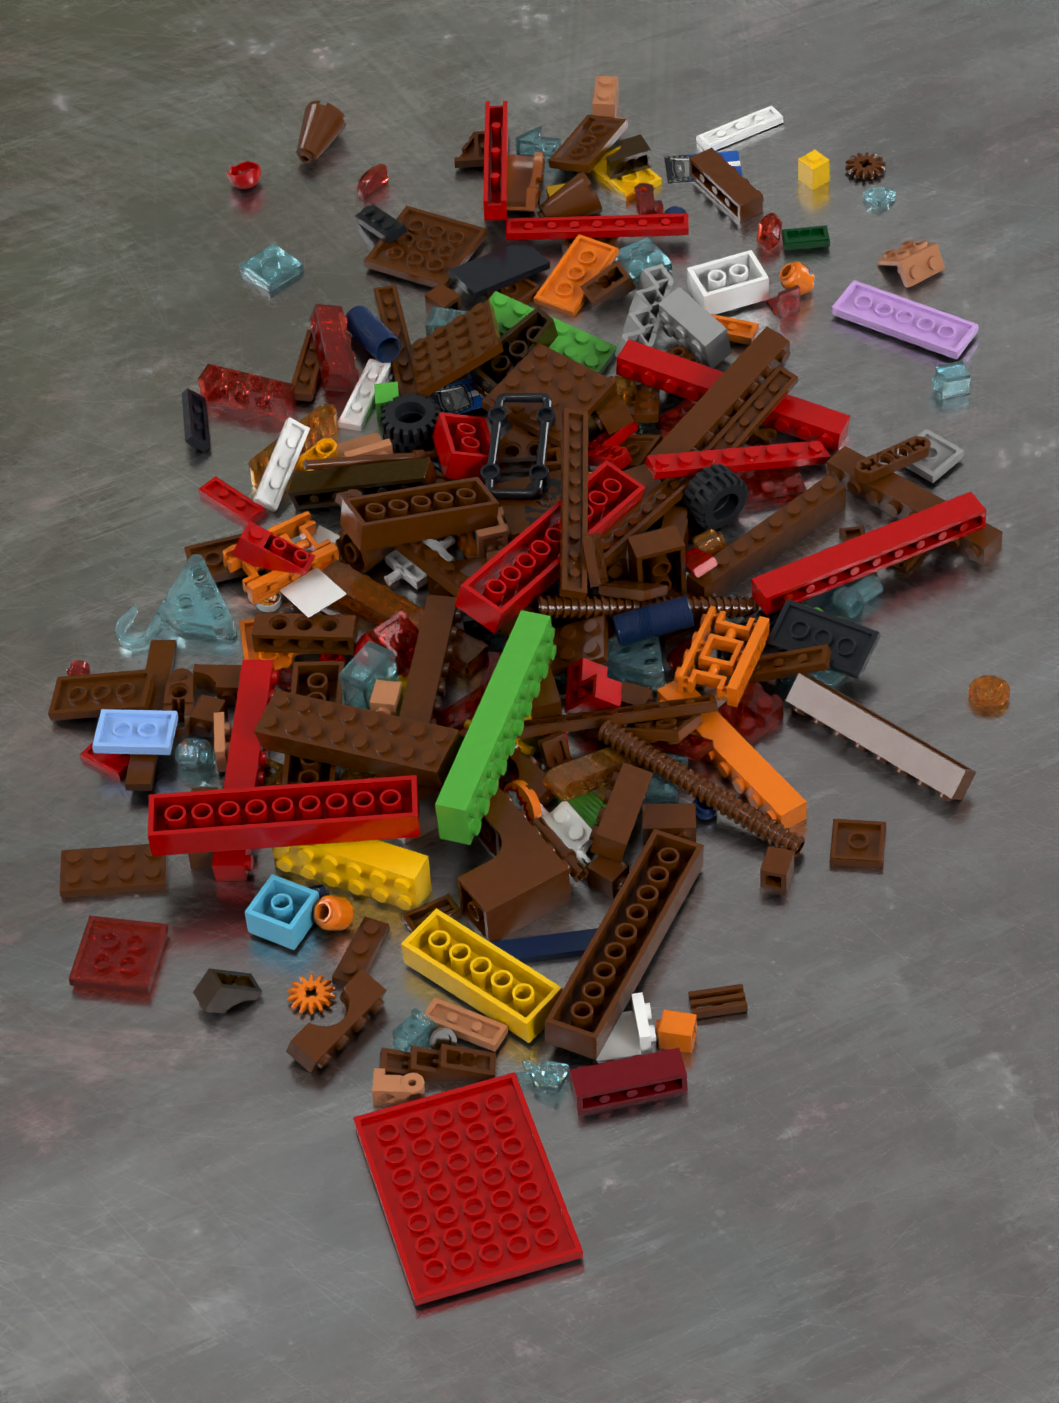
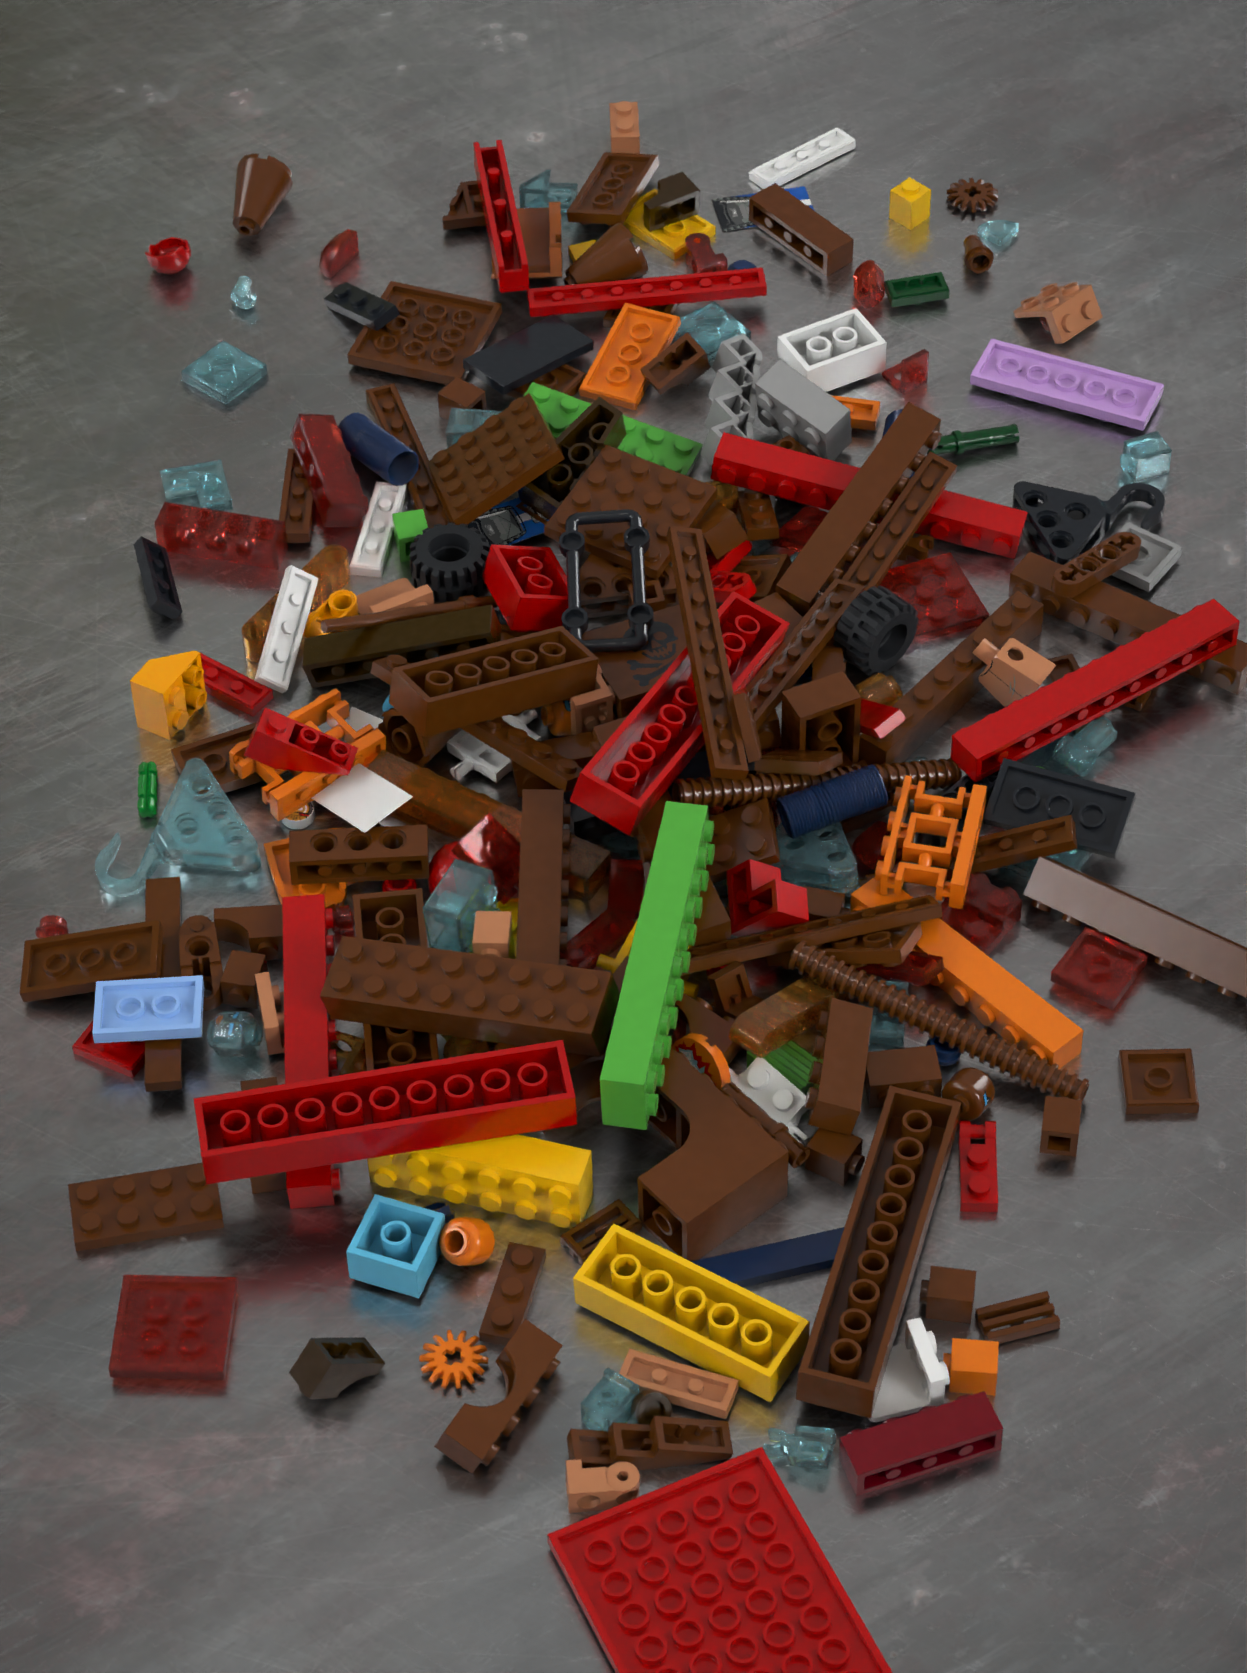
camera: 10 degrees left, 0 degrees up
red plate [645,440,831,480] -> none
orange head [780,261,814,296] -> none
none -> light orange slope [130,650,207,740]
none -> green axle [137,761,158,818]
none -> clear light blue plate [160,460,233,515]
none -> clear light blue arm [230,276,257,310]
none -> reddish brown brick [919,1265,977,1324]
none -> dark green pin [927,424,1019,455]
none -> reddish brown head [941,1067,995,1121]
none -> red plate [958,1120,998,1212]
none -> reddish brown cone [963,235,994,273]
none -> nougat torso [973,638,1056,707]
none -> black piece [1012,481,1165,565]
none -> clear red plate [1050,927,1148,1010]

